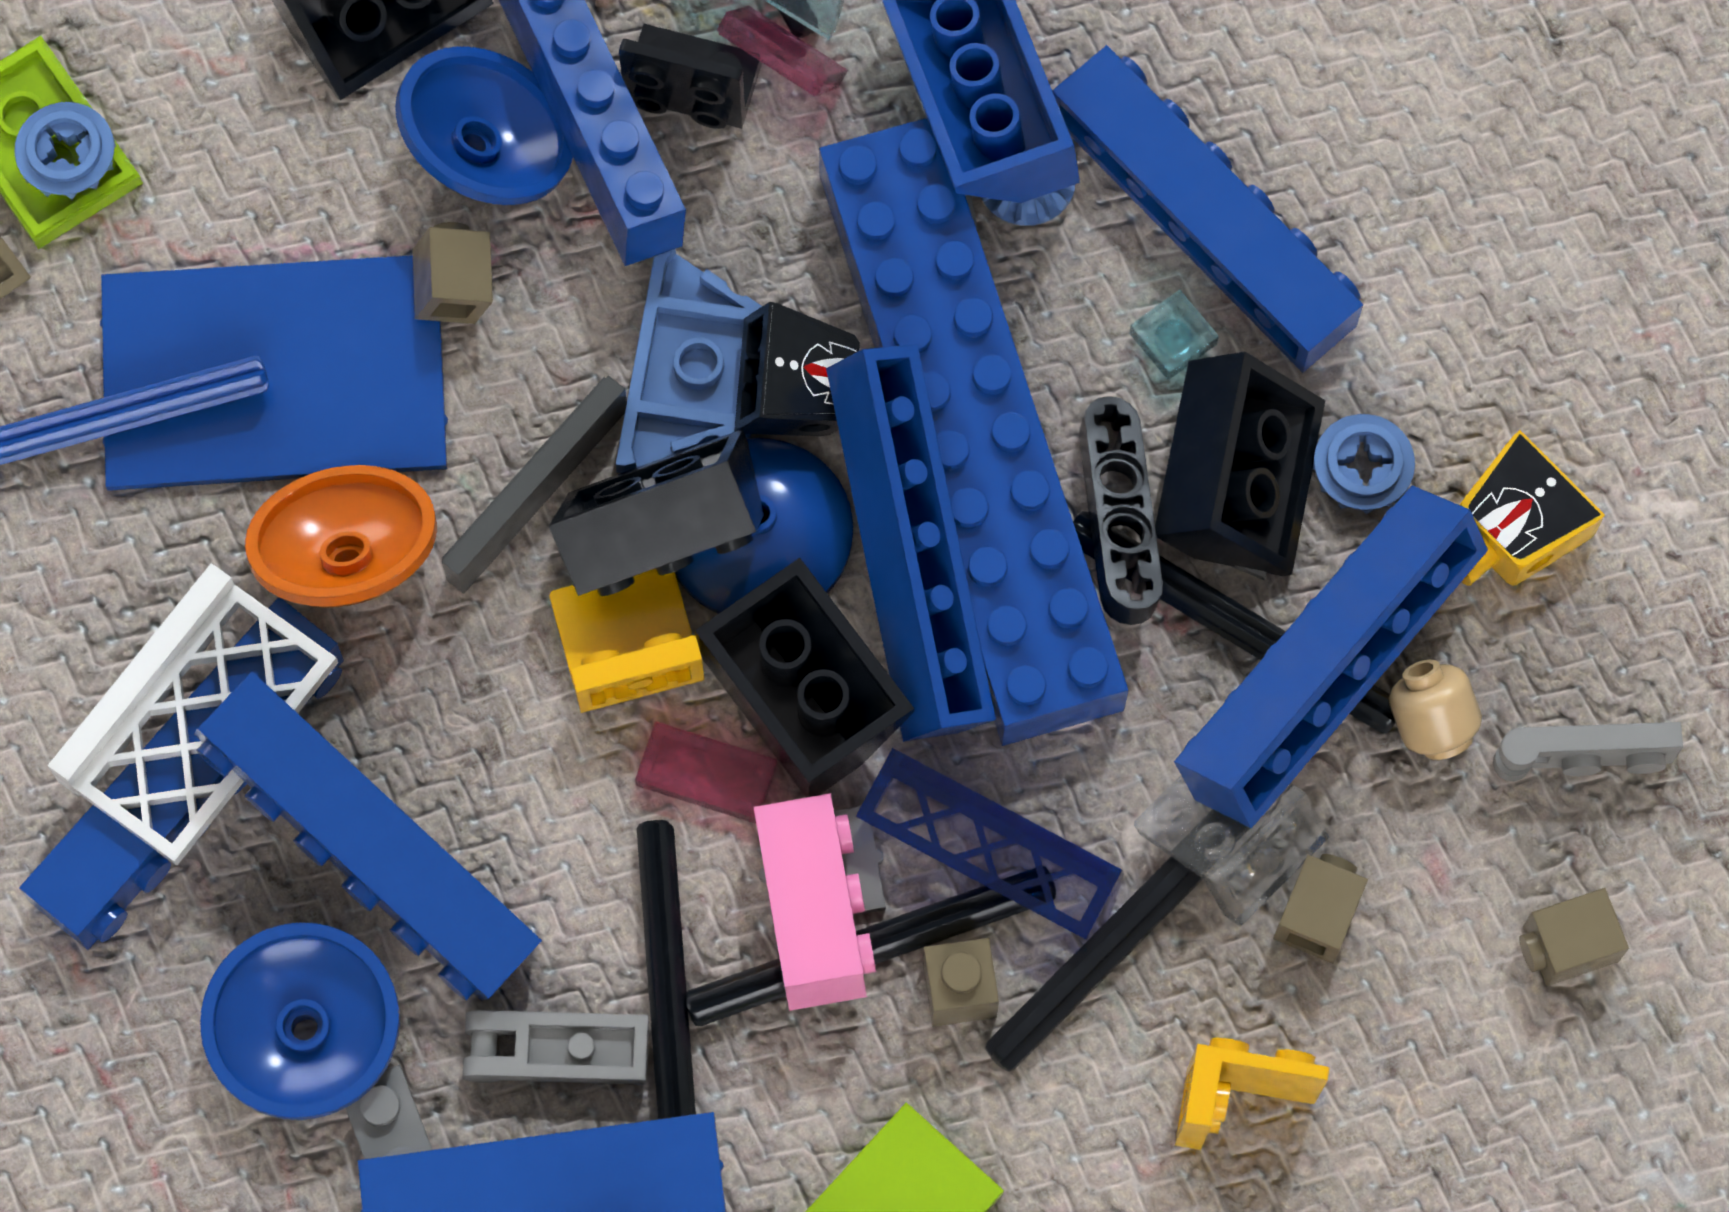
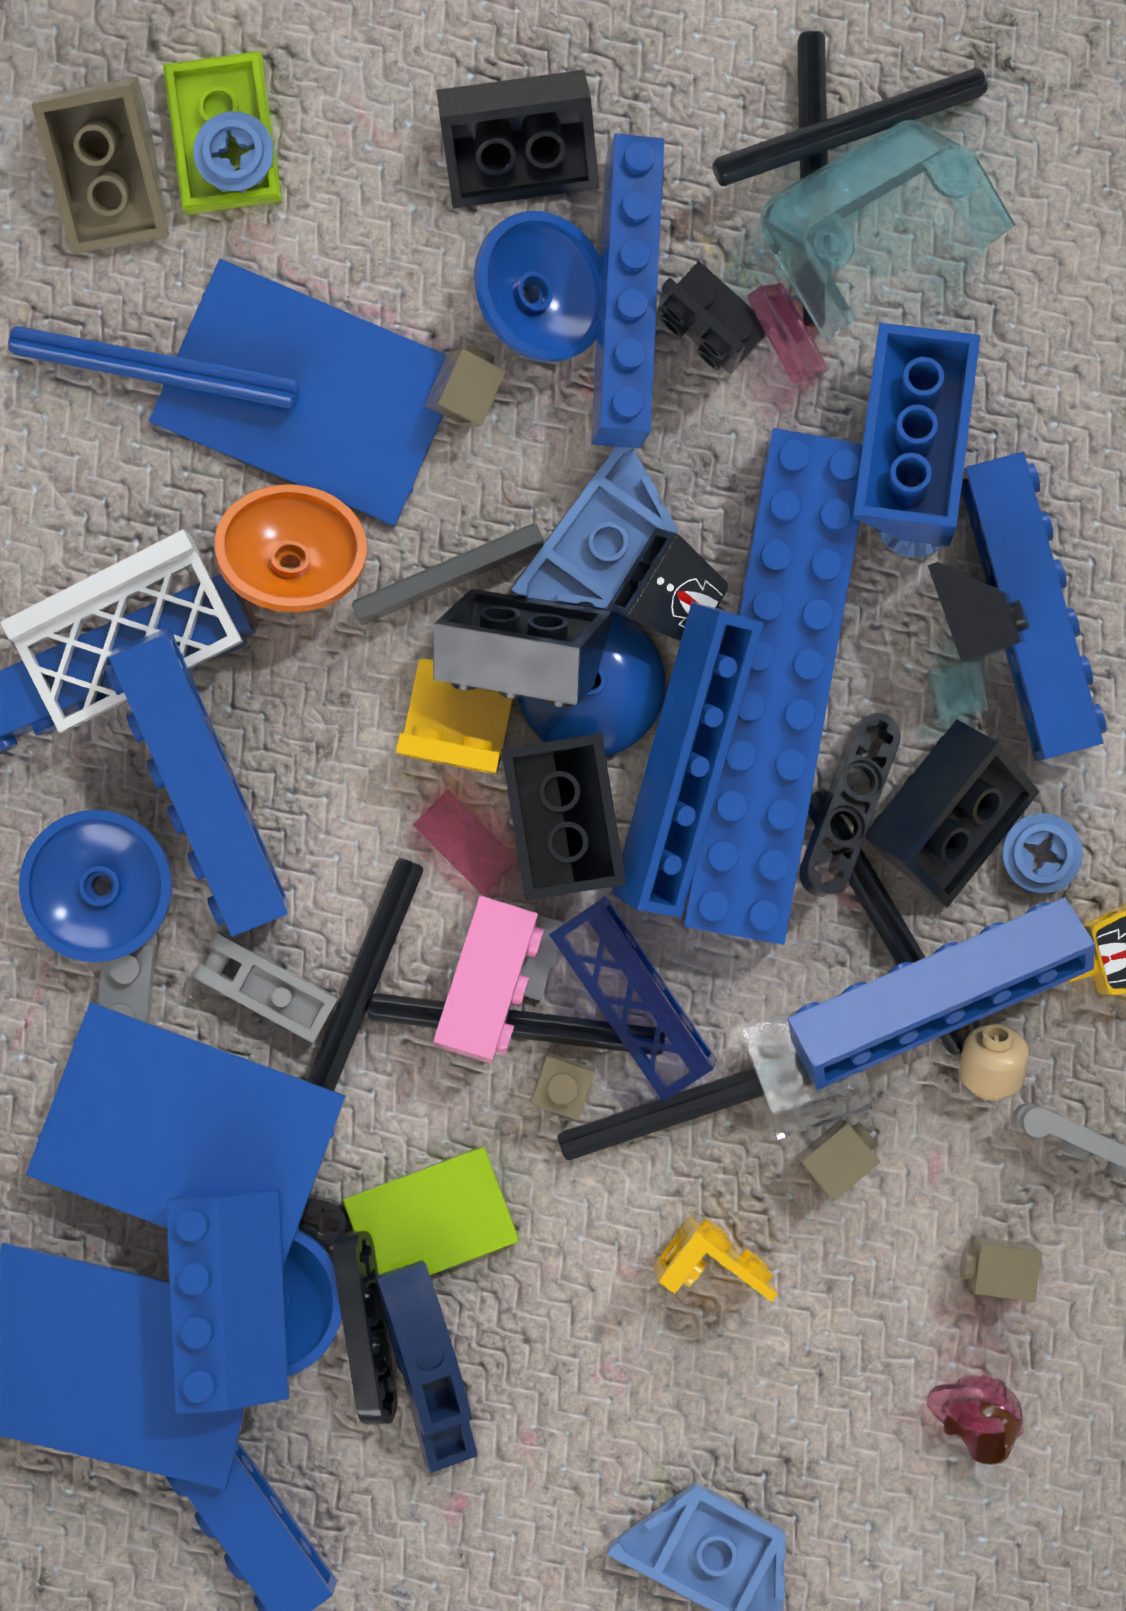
camera: 25 degrees right, 15 degrees up
none -> clear pink piece [927,1374,1025,1465]
none -> black slope [928,562,1030,663]

